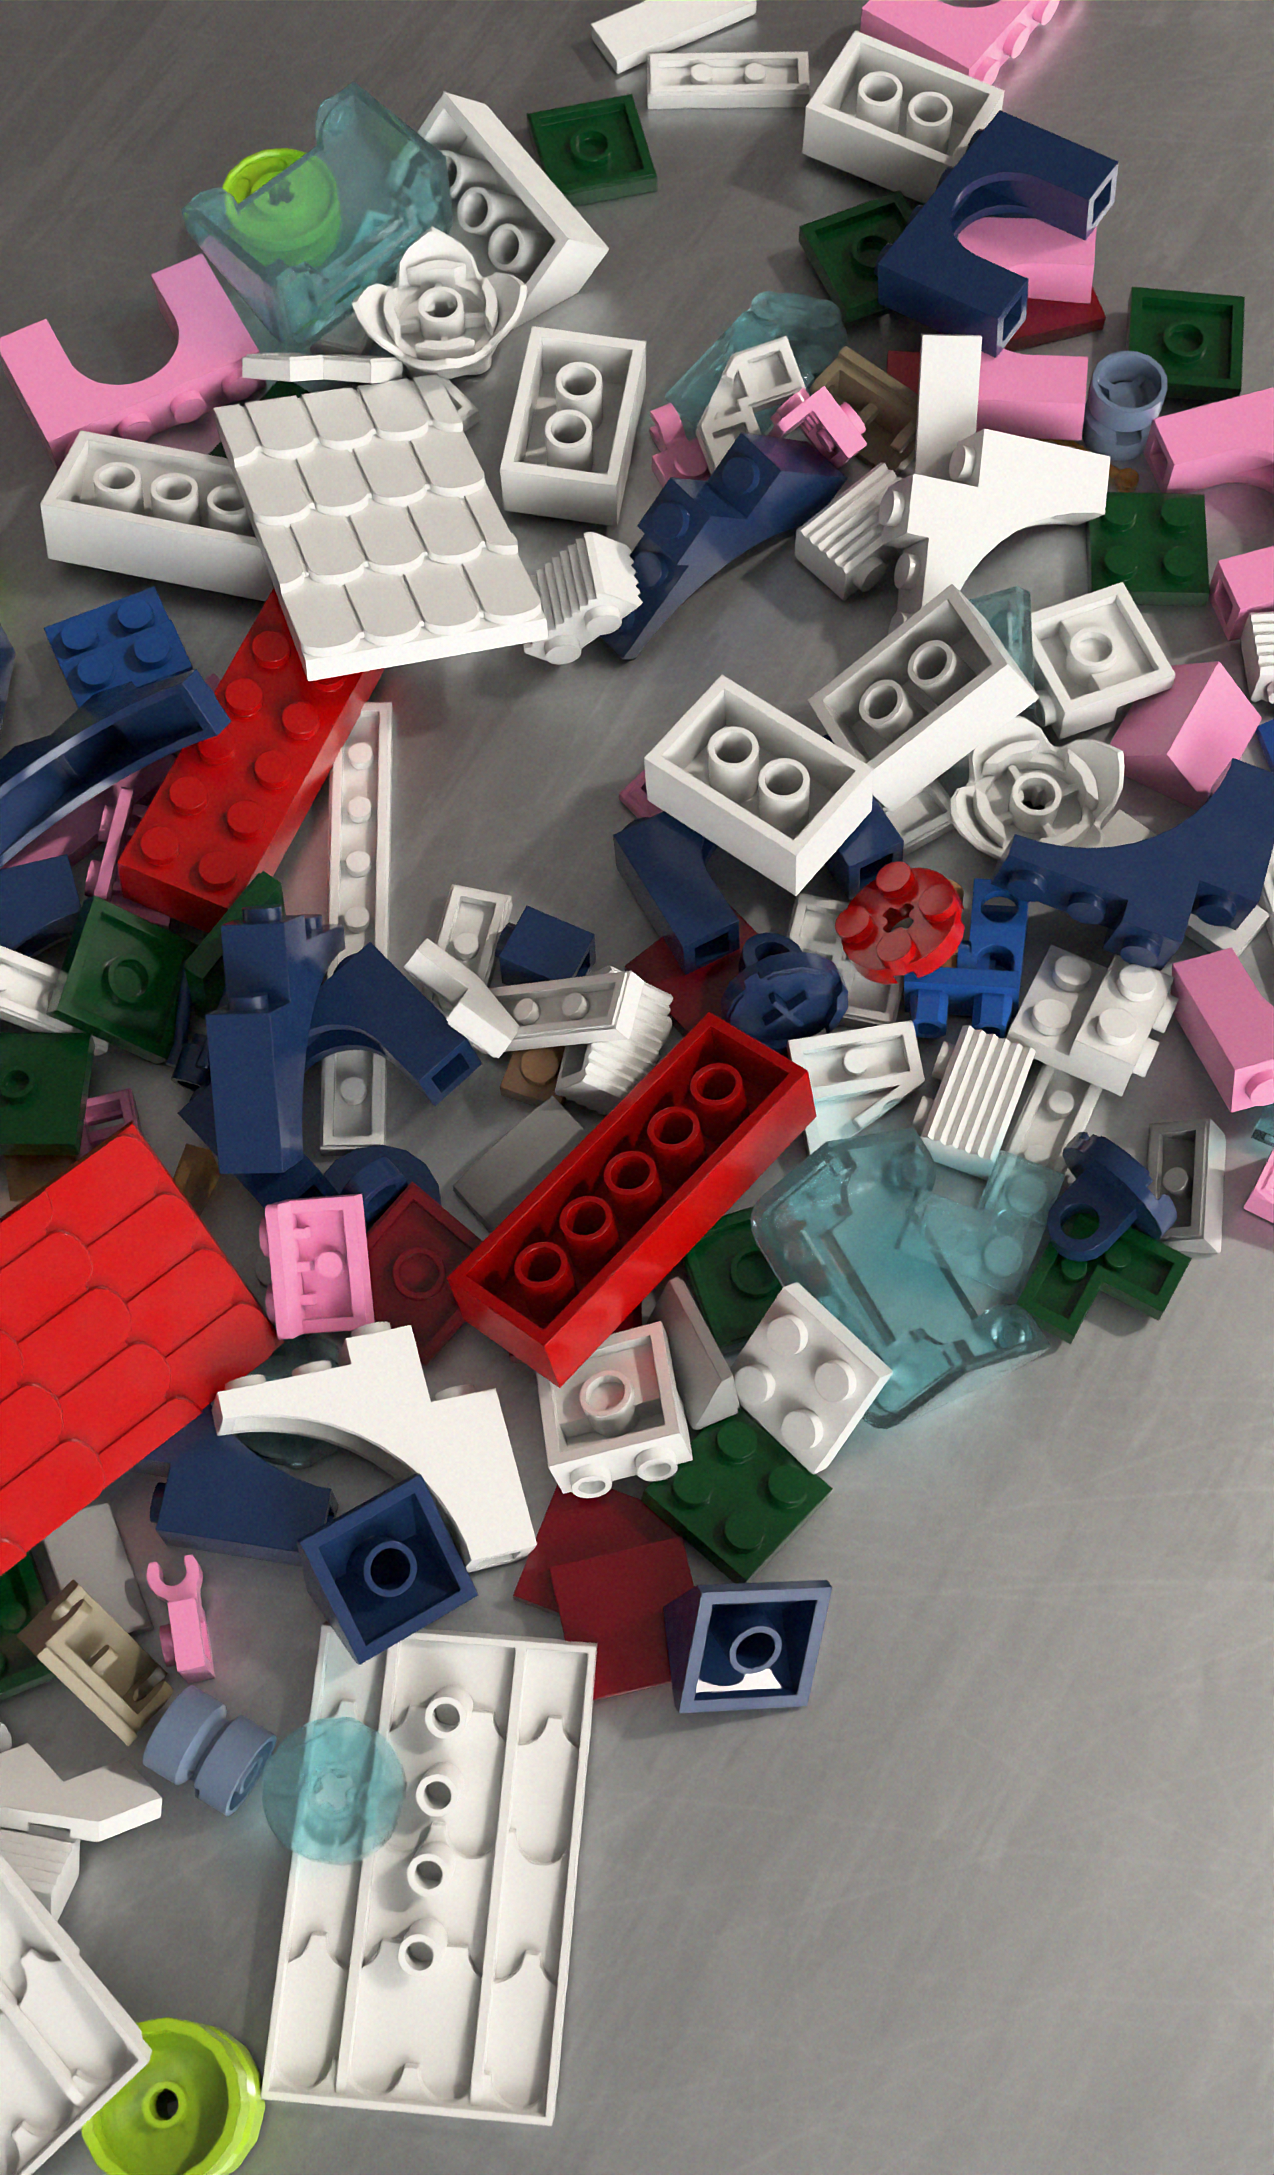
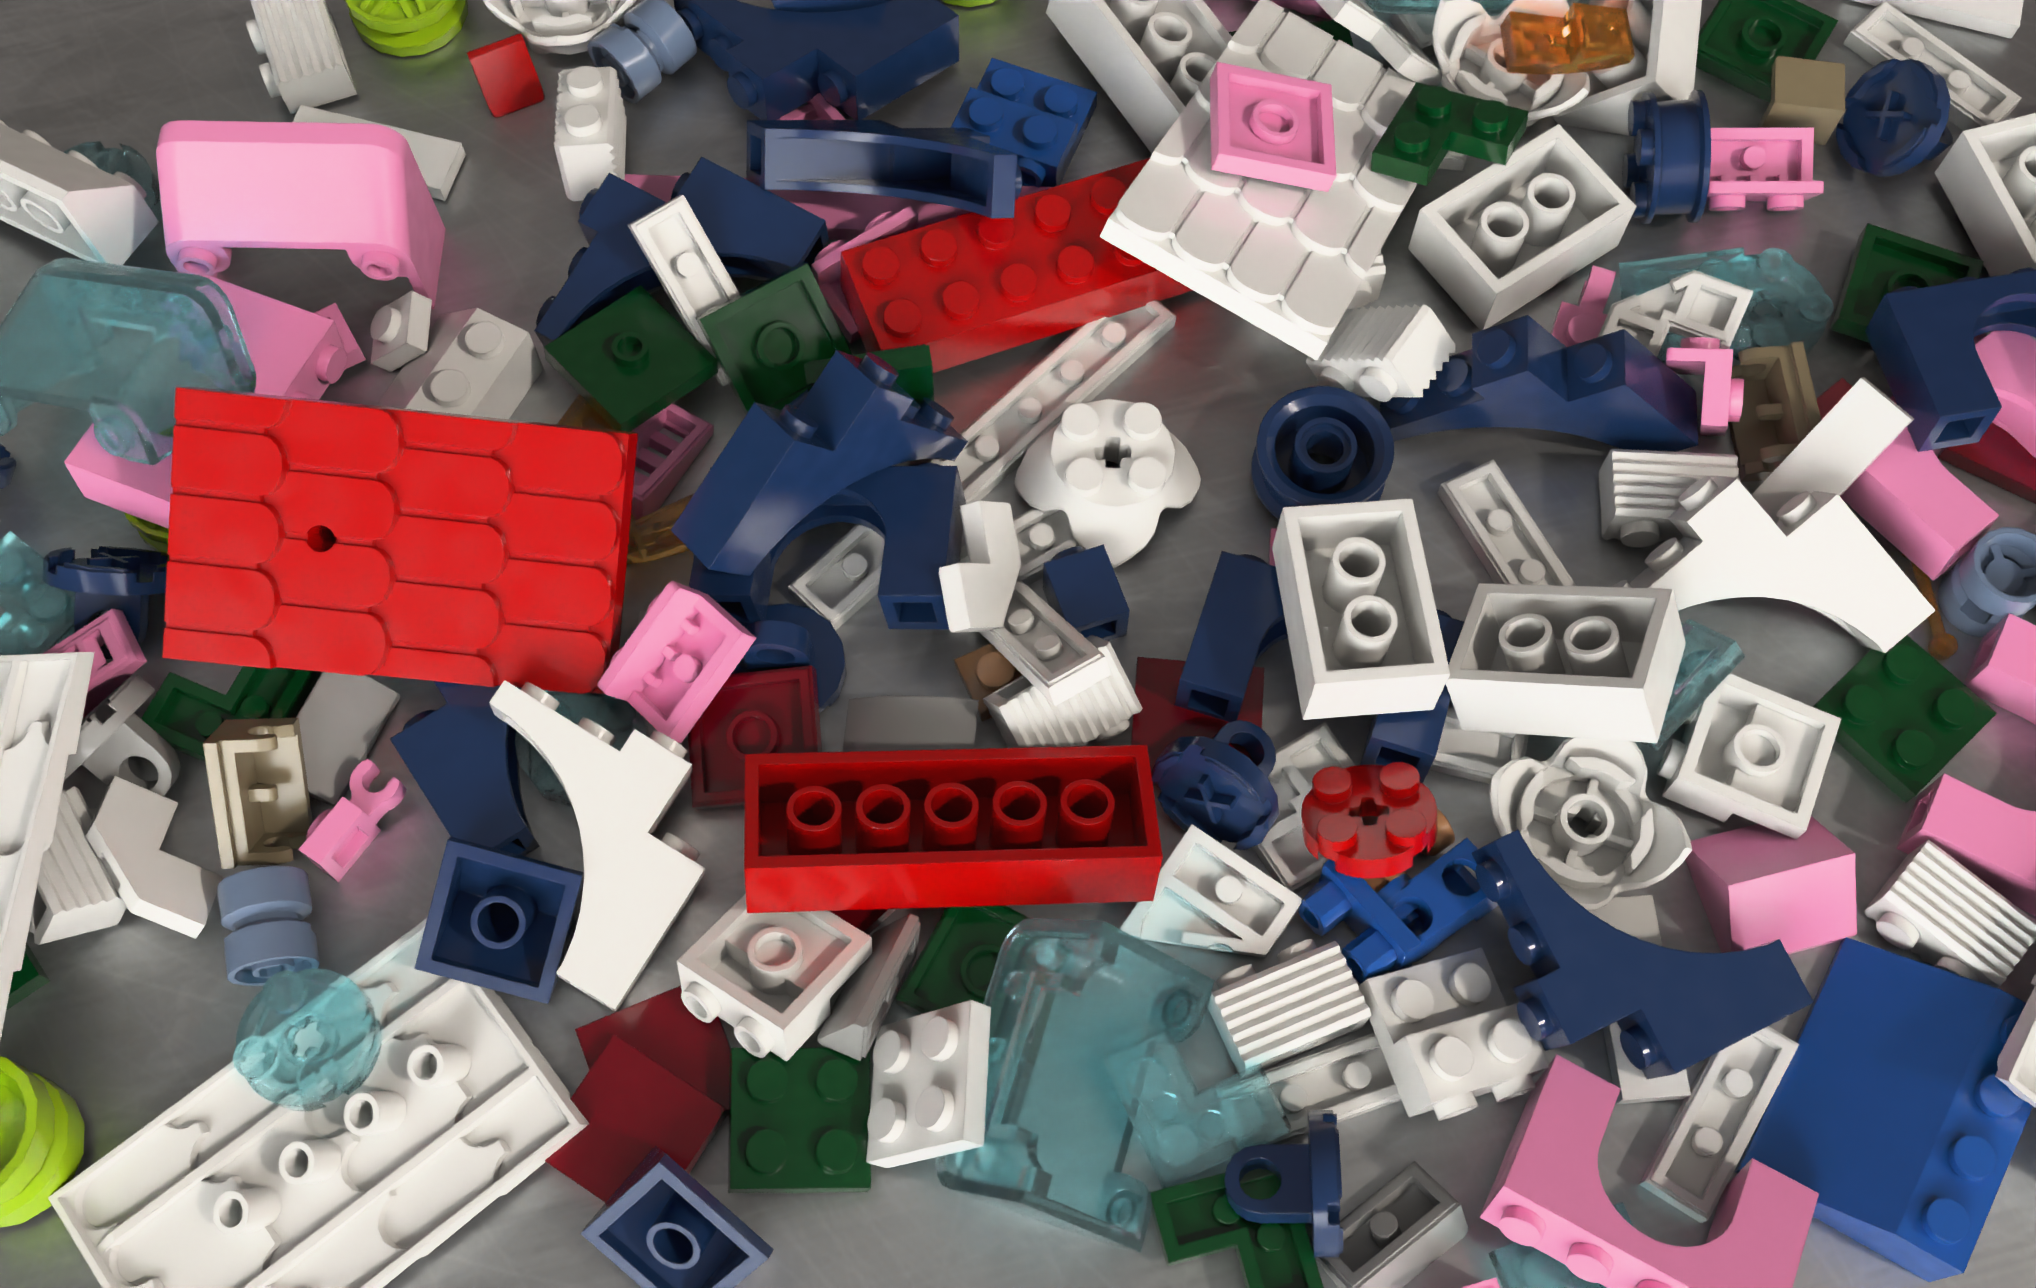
camera: 45 degrees right, 0 degrees up
none -> white brick [1014,399,1201,568]
none -> bright pink plate [1210,62,1337,192]
none -> dark blue wheel [1251,386,1394,520]
none -> dark green plate [1371,82,1529,186]
none -> white tile [1437,459,1576,586]
none -> clear orange slope [1500,2,1635,74]
none -> dark blue wheel [1622,90,1711,224]
none -> bright pink bracket [1706,128,1824,211]
none -> dark tan panel [1758,56,1845,145]
none -> dark blue tile [1836,58,1953,178]

